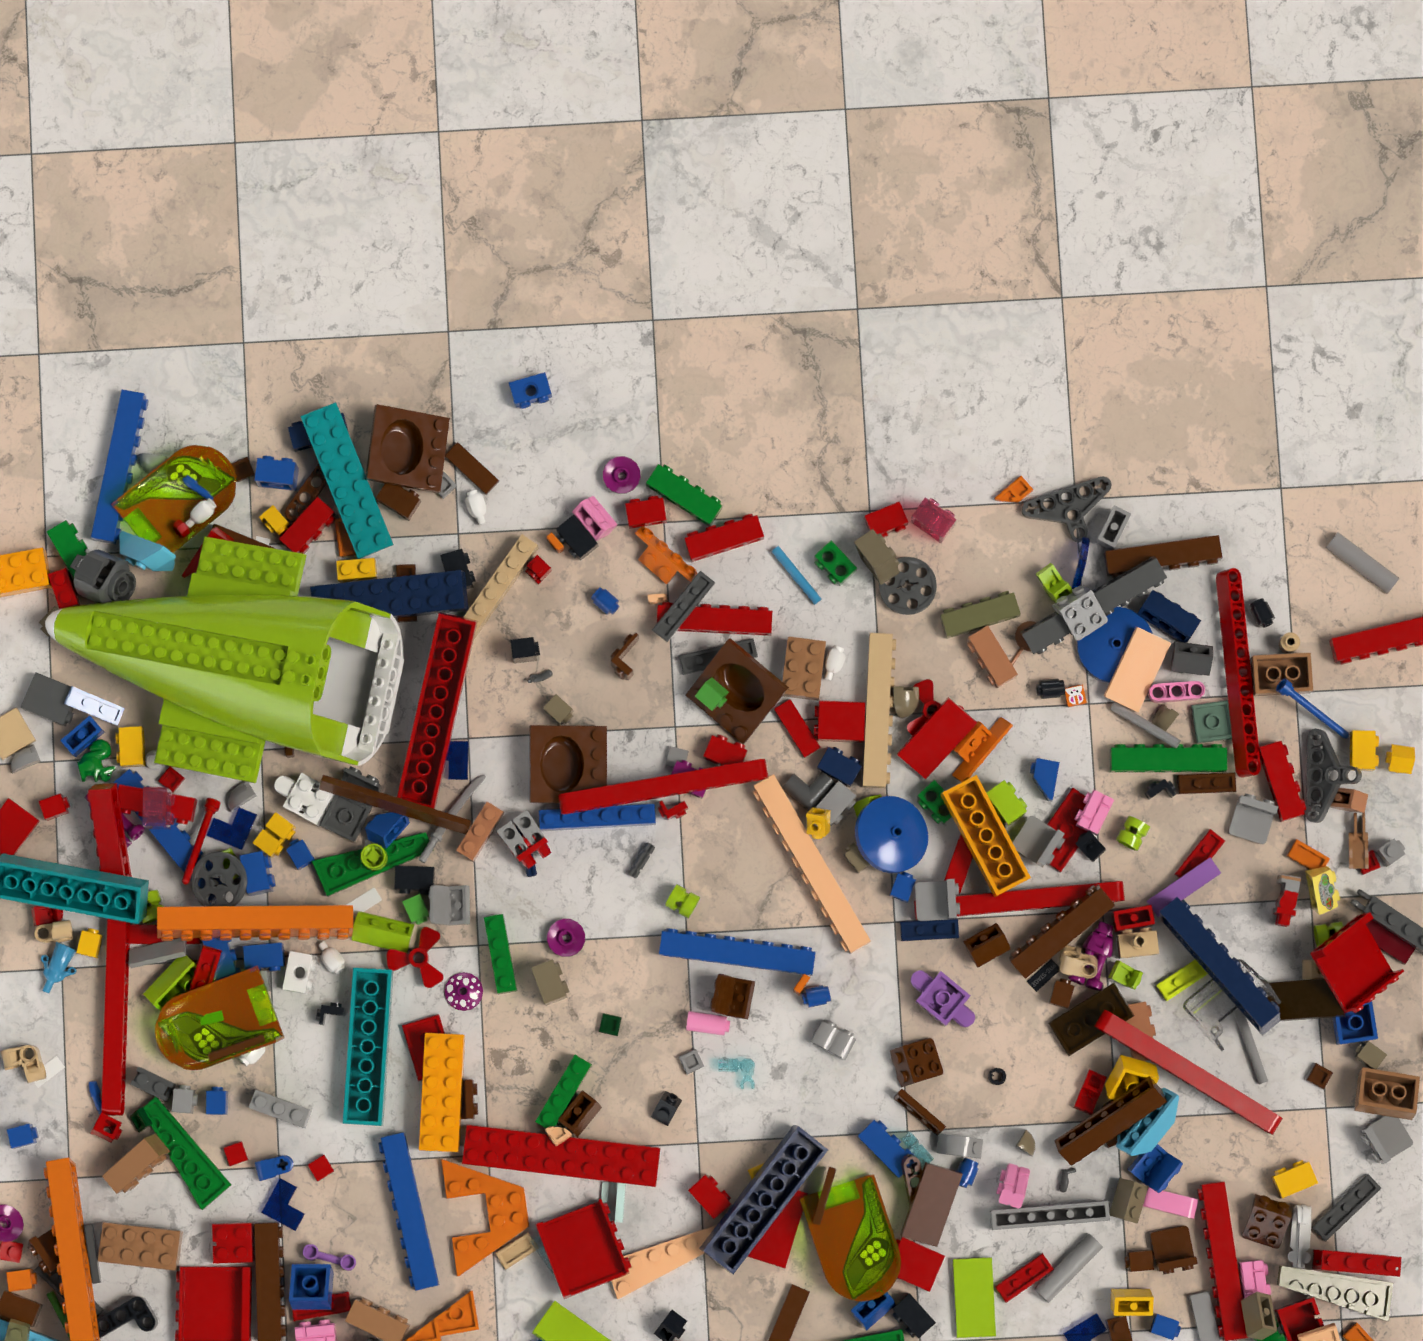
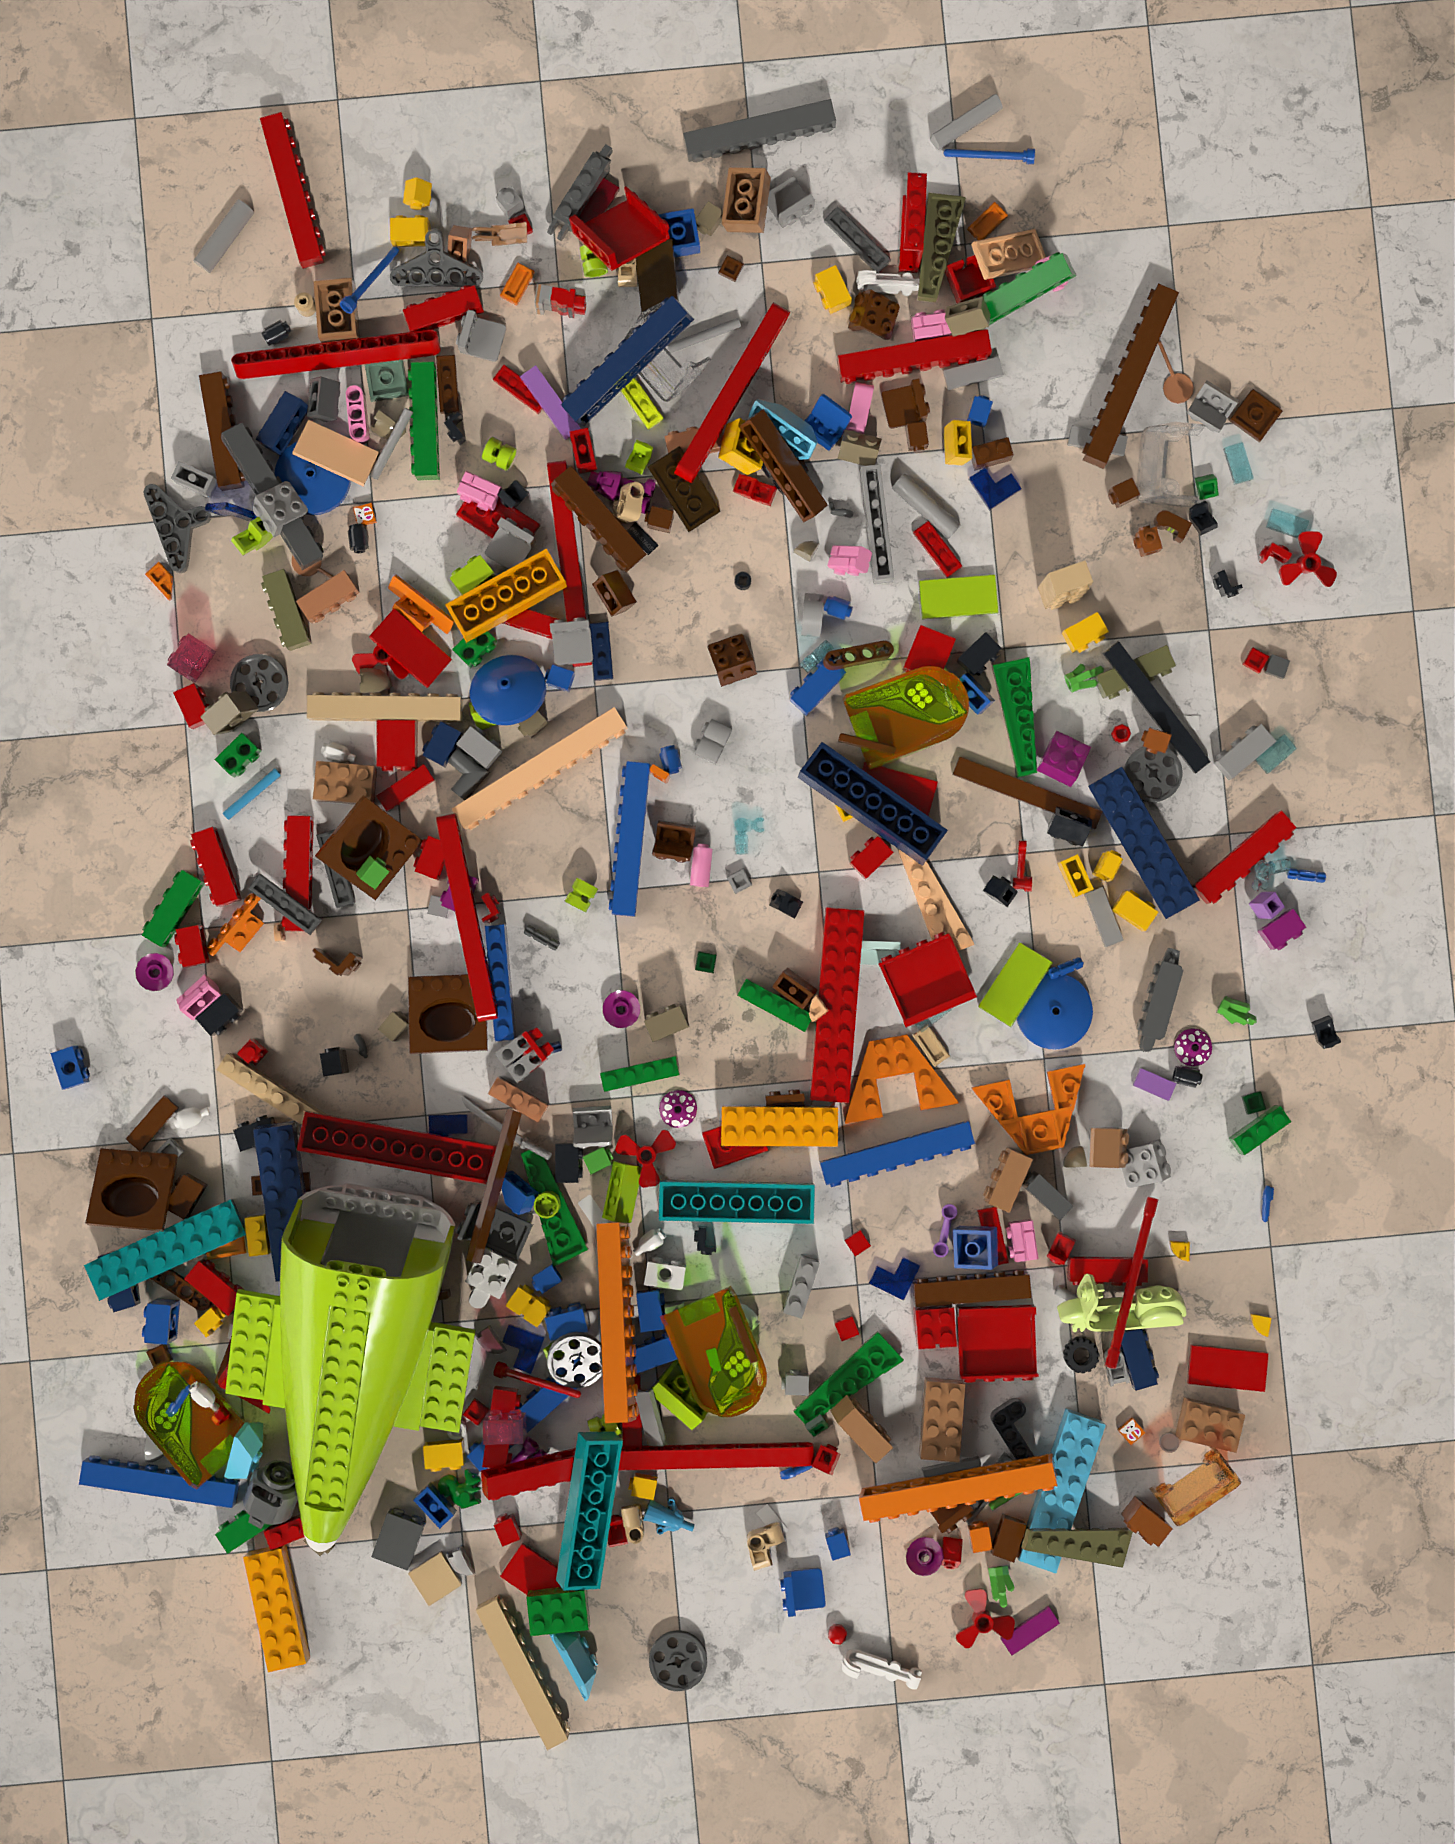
camera: 90 degrees left, 5 degrees up
tile [64,686,125,726] -> none
dark grey brick [130,1067,176,1102] -> none
red tile [189,945,222,991] -> none
blue brick [206,1087,228,1115] -> none
blue piece [254,1155,294,1181] -> none
orange tile [547,532,565,553] -> none
blue brick [591,587,620,615] -> none
yellow brick [806,807,831,839] -> none
reddish brown tile [894,1088,946,1136] -> none
reddish brown tile [900,1162,963,1247] -> none
medium lavender brick [910,970,975,1027] -> none
blue slope [1030,758,1060,802] -> none
tan brick [1116,928,1159,959] -> none
light yellow slope [1305,866,1340,915] -> none

